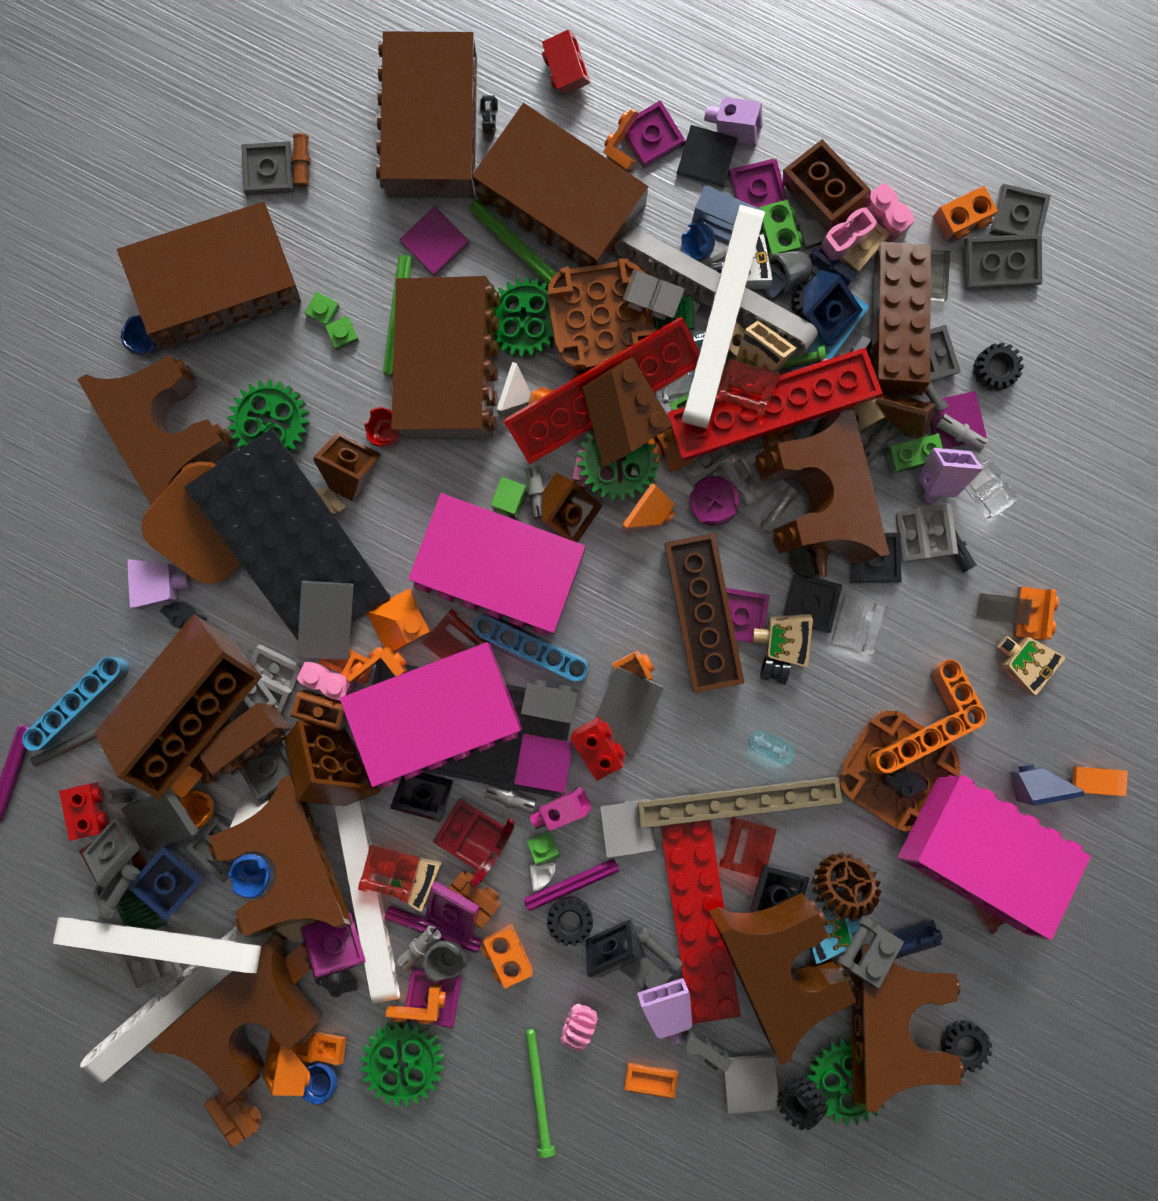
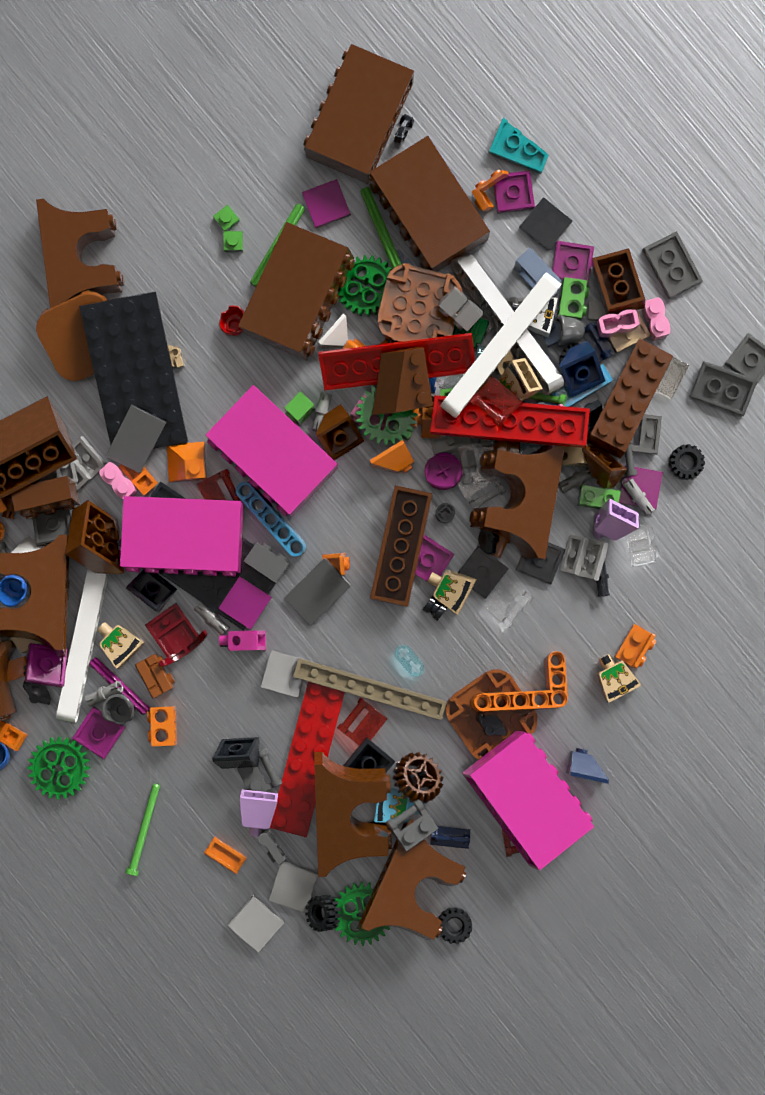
camera: 25 degrees right, 0 degrees up
reddish brown brick [117,201,301,349] -> none
blue hair [120,314,157,356] -> none
lavender torso [127,560,190,609] -> none
black piece [160,602,207,629] -> none
green gear [227,379,310,451] -> none
dark grey tile [241,141,295,195] -> none
dark orange brick [290,689,348,731] -> none
dark orange pin [291,133,311,187] -> none
reddish brown slope [313,431,381,501] -> none
orange bracket [346,647,407,683] -> none
clear red plate [358,844,421,903] -> none
orange bracket [385,983,446,1024] -> none
magenta tile [425,881,480,942] -> none
magenta axle [524,859,619,911] -> none
bright green plate [527,831,561,866] -> none
white tile [530,862,556,891] -> none
red brick [542,29,591,95] -> none
black tyre [547,897,593,946] -> none
bright pink gear [560,1004,598,1051] -> none
red brick [570,717,626,781] -> none
blue hair [681,222,715,261] -> none
lavender torso [704,97,763,147] -> none
orange brick [934,185,998,241] -> none
clear smoke tile [976,593,1033,625] -> none
orange slope [1072,766,1128,796] -> none
none -> light grey slope [227,896,284,952]
none -> black wheel [435,503,455,523]
none -> teal wing [489,117,549,174]
none -> dark grey tile [642,231,703,299]

